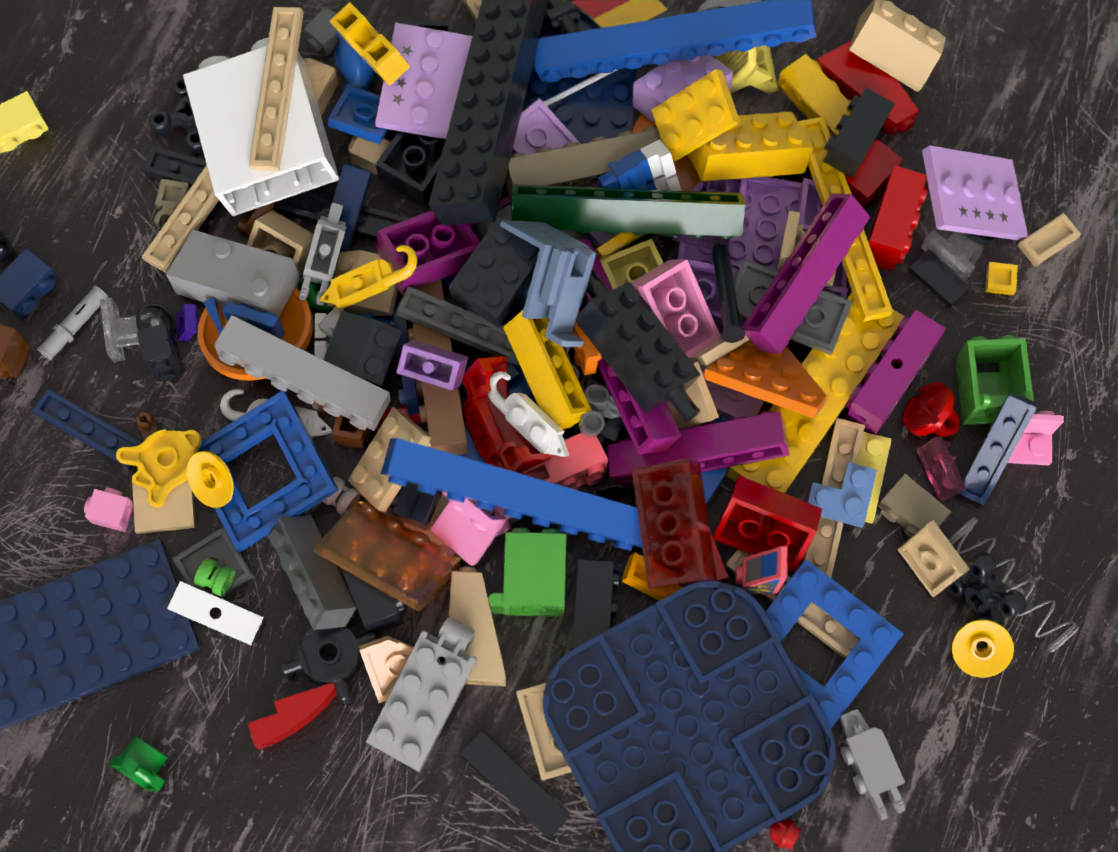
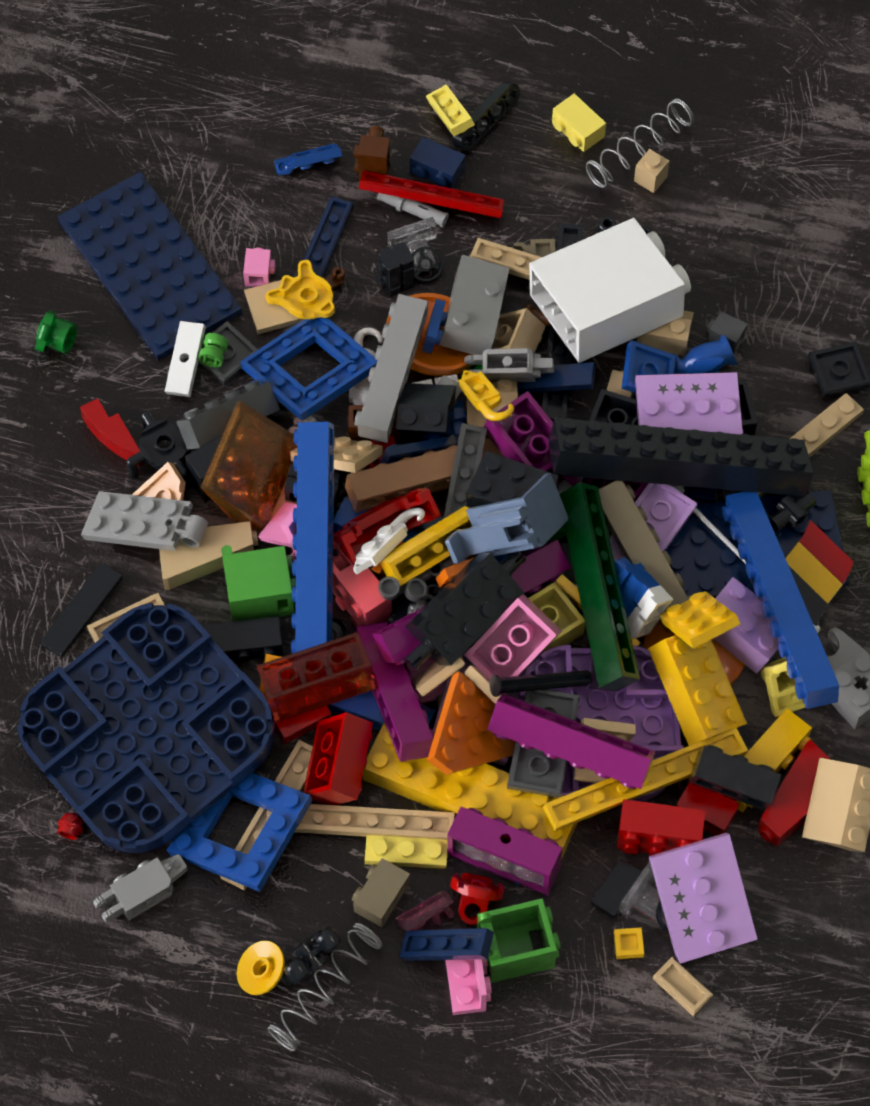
camera: 80 degrees right, 10 degrees down
dark purple plate [177,304,200,341] -> none
yellow dish [187,451,234,508] -> none
blue piece [203,297,224,334] -> none
tan tile [249,7,304,171] -> none
yellow arch [329,2,410,86] -> none
medium lavender brick [396,340,468,391] -> none
slope [735,546,787,595] -> none
medium blue plate [807,462,877,528] -> none
tan tile [898,520,970,597] -> none
none -> red tile [358,170,505,218]
none -> light grey piece [586,99,694,188]
none -> tan brick [634,149,669,193]

